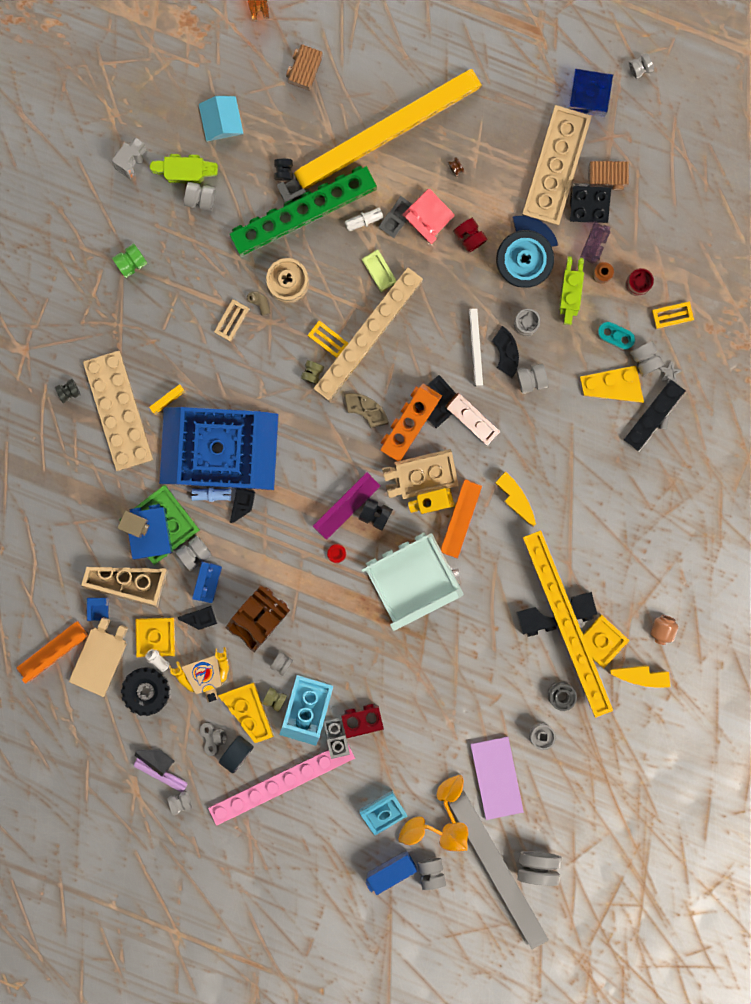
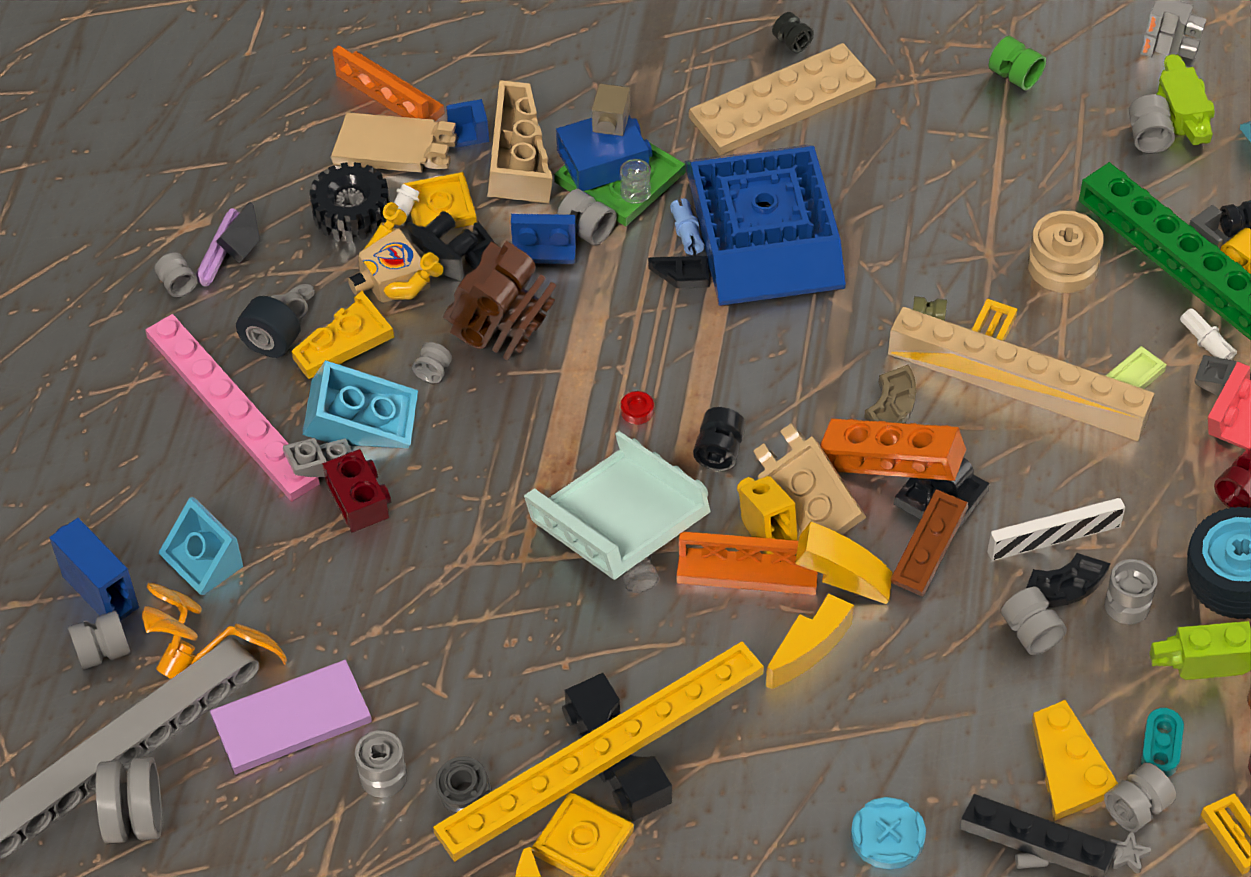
camera: 75 degrees right, 35 degrees down
yellow tile [149,384,186,415] -> none
tan tile [214,299,250,342] -> none
dark tan arm [247,291,271,316] -> none
olive wheel [262,687,287,712] -> none
magenta fence [313,472,381,540] -> none
none -> black connector [406,211,478,281]
none -> clear wheel [620,159,651,204]
none -> yellow slope [795,521,893,604]
none -> medium azure tile [851,797,926,870]

